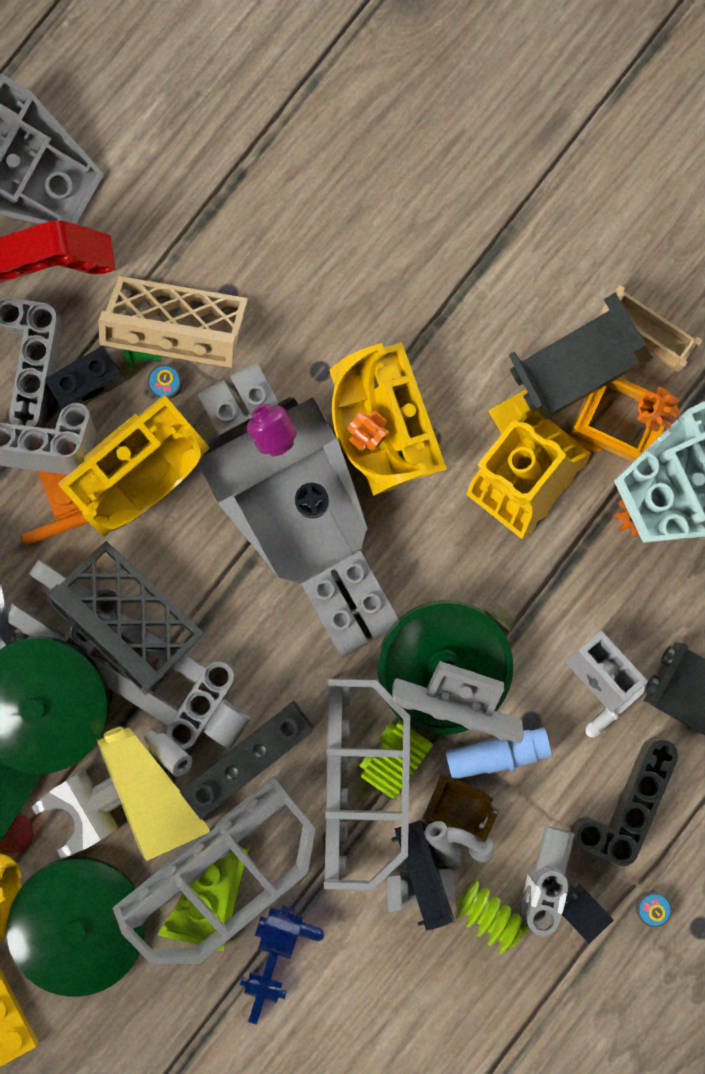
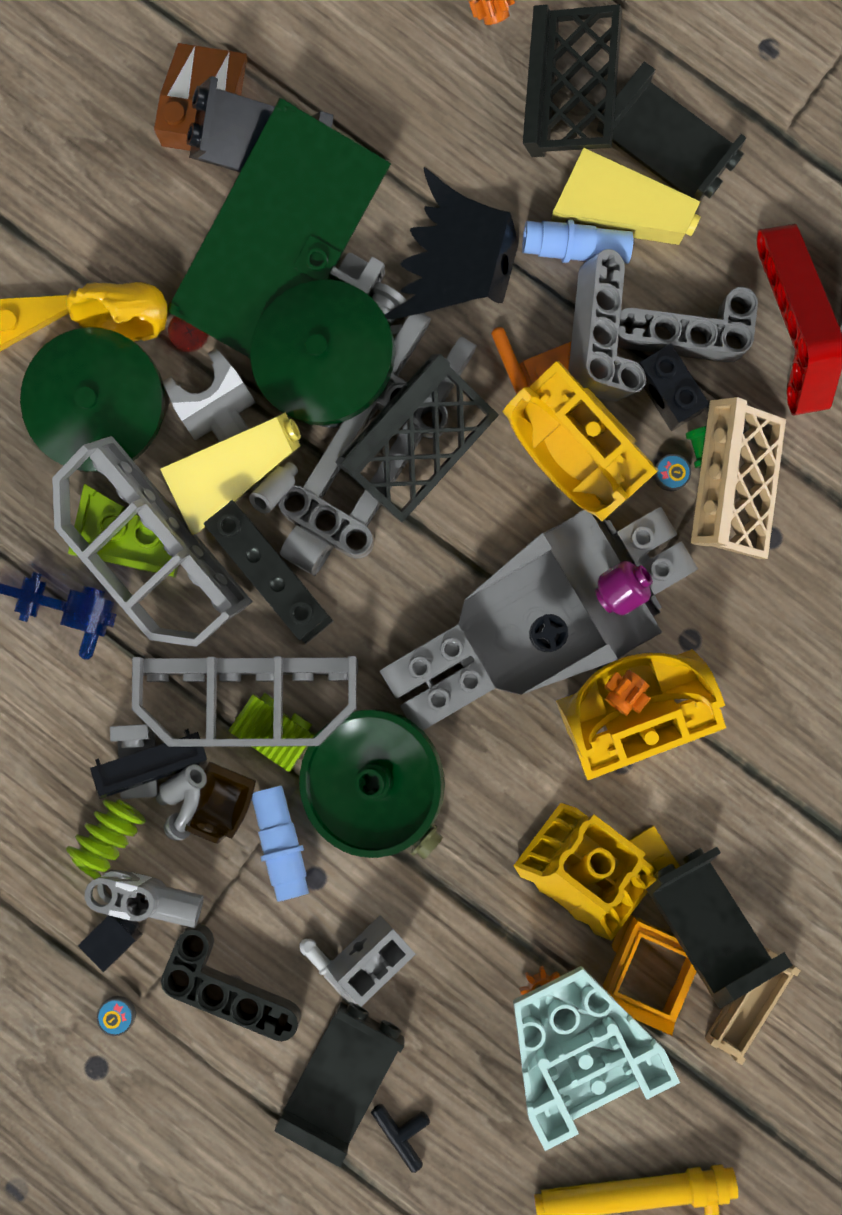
camera: 90 degrees right, 0 degrees up
light grey bracket [392,661,524,743] -> none
orange gear [637,387,680,432] -> none

